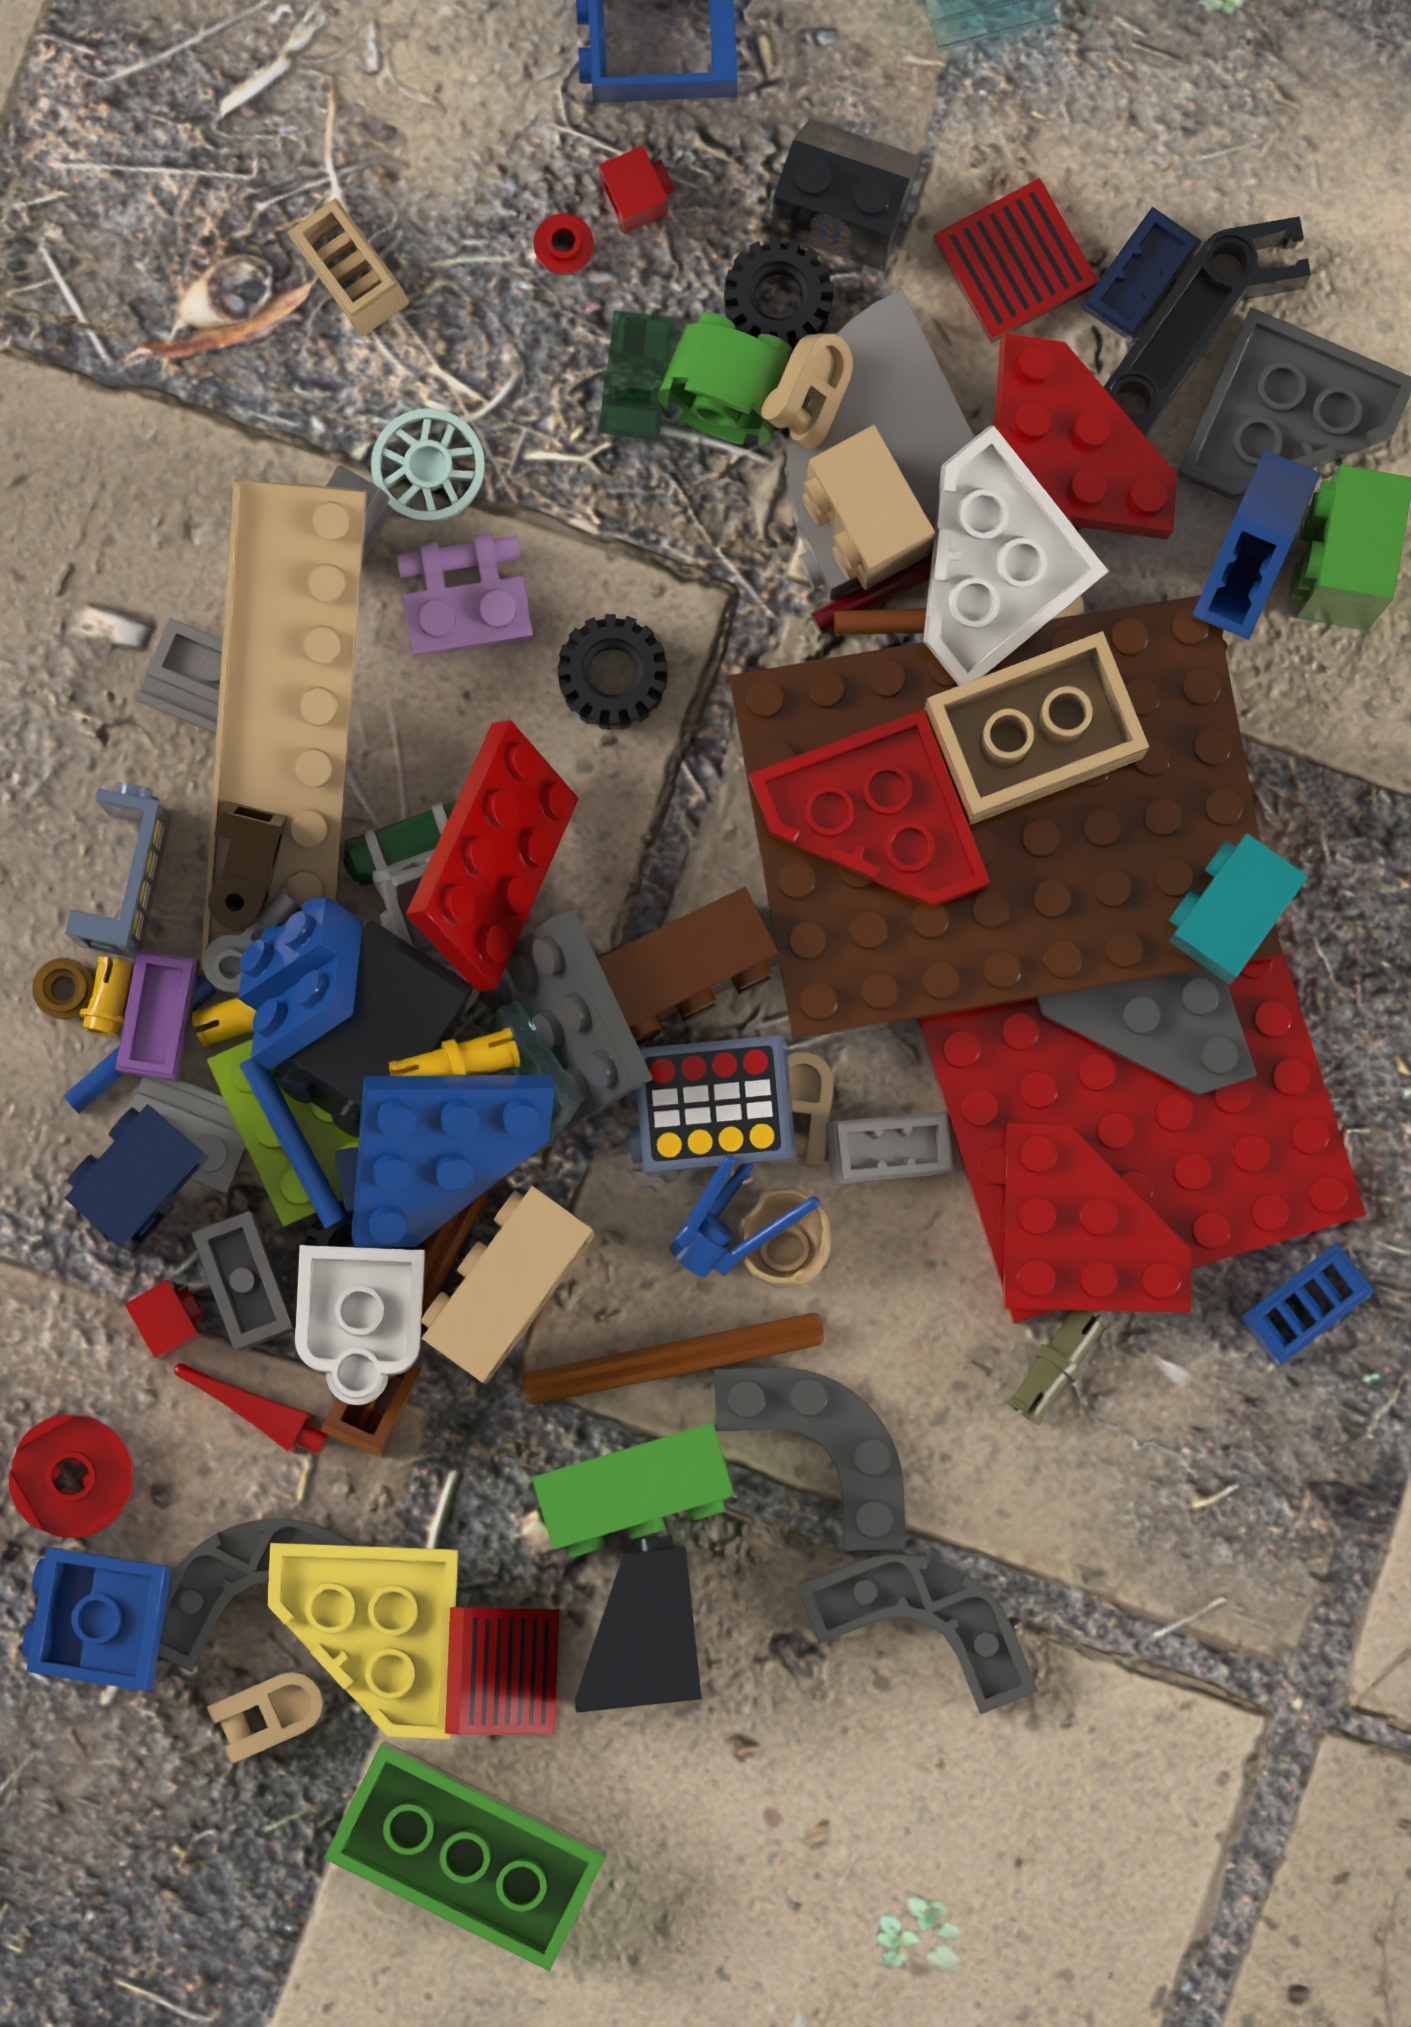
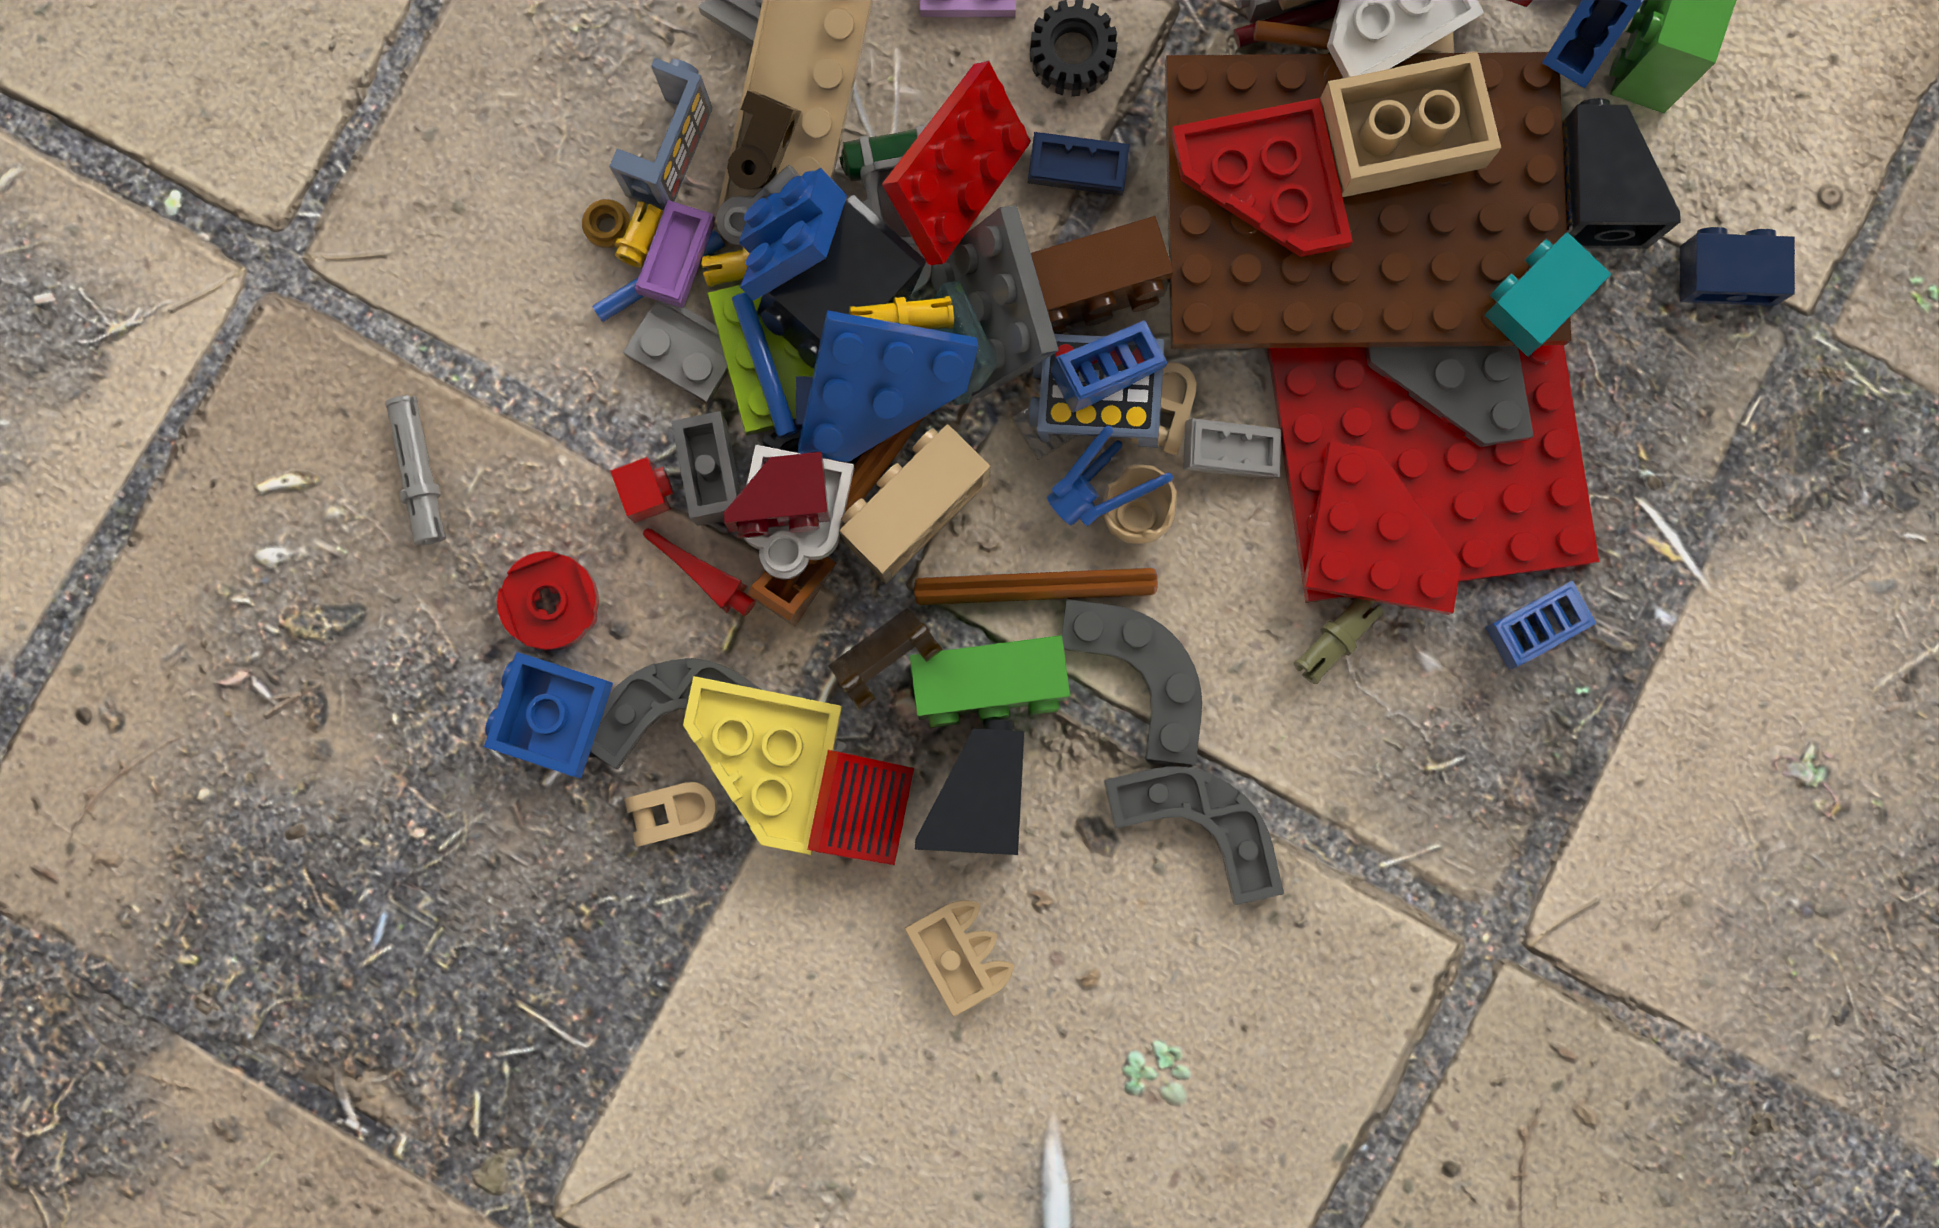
camera: 10 degrees right, 0 degrees up
dark blue brick [64,1104,209,1253] -> none
bright green brick [324,1741,607,1972] -> none
none -> dark red slope [724,452,830,538]
none -> dark brown flag [828,608,943,711]
none -> tan plate [905,900,1014,1017]
none -> dark blue plate [1027,132,1130,196]
none -> blue slope [1051,320,1168,413]
none -> black slope [1562,98,1681,249]

